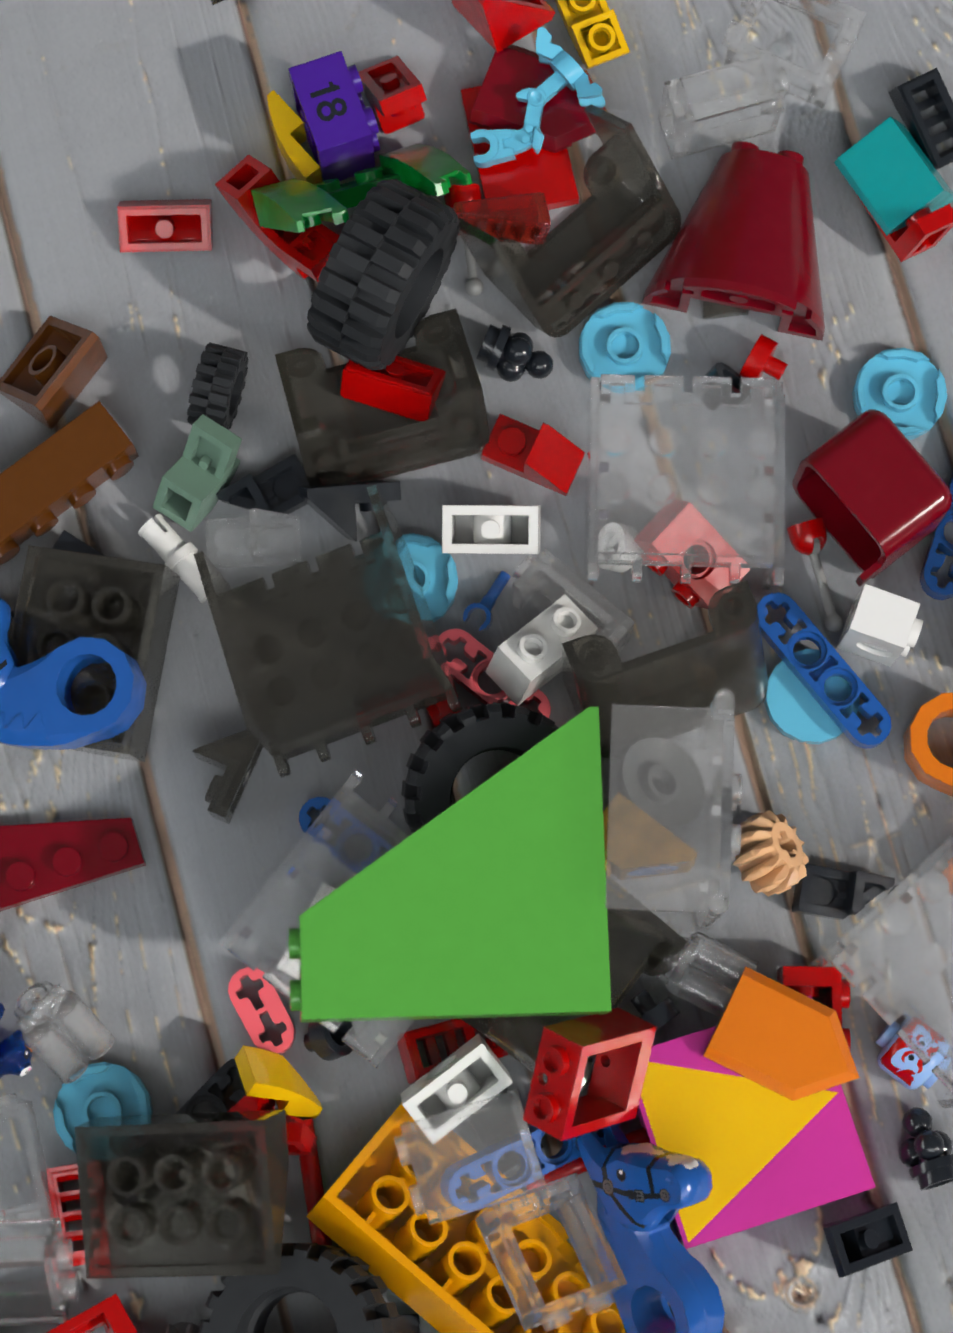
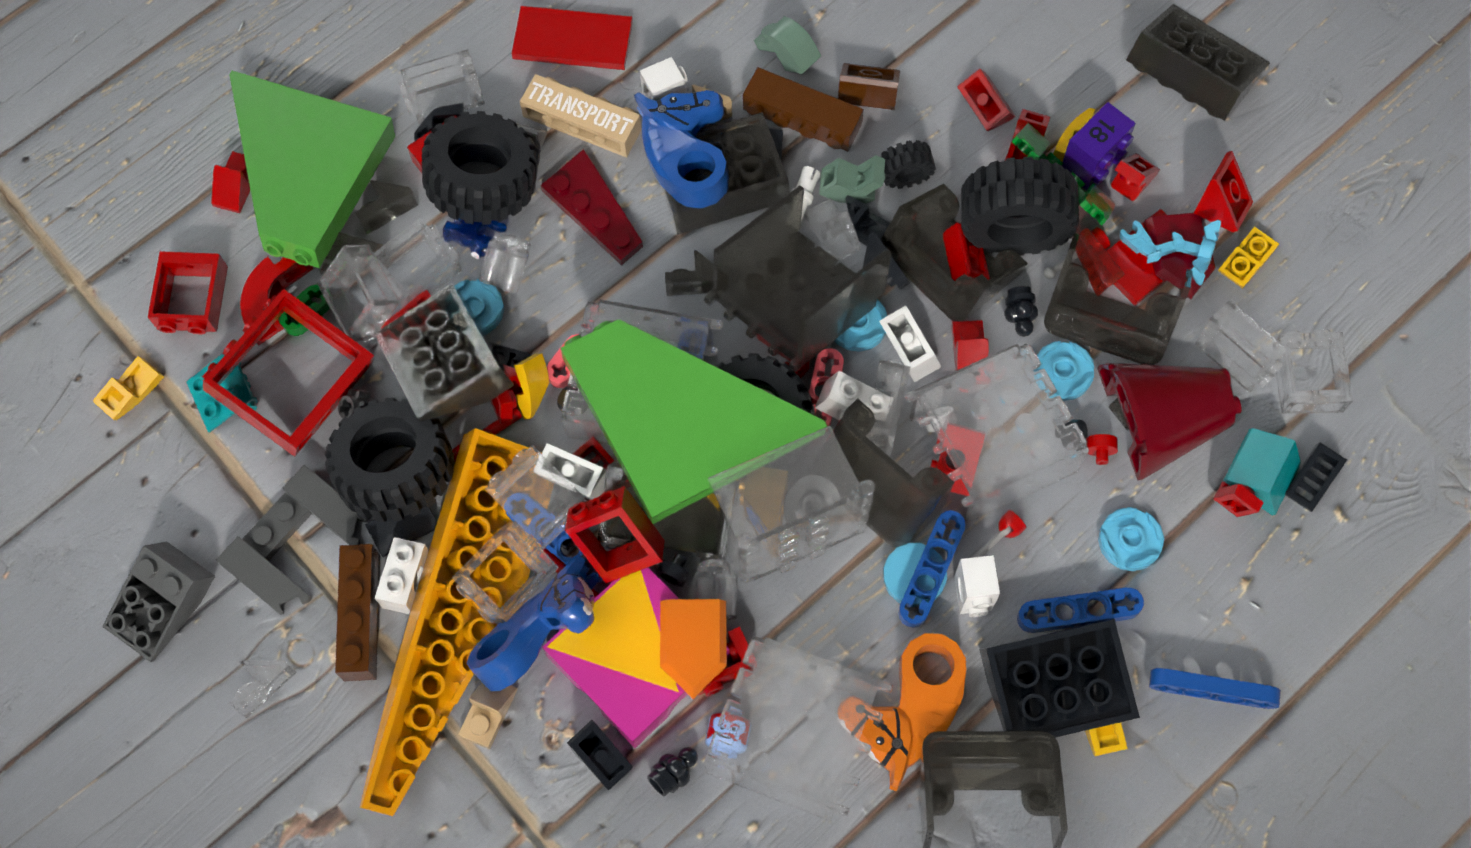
camera: 65 degrees right, 10 degrees down
blue hand [463,571,511,632] -> none
light nougat gear [729,810,809,897] -> none
black slope [791,864,895,920] -> none
dark red piece [792,409,952,587] -> none

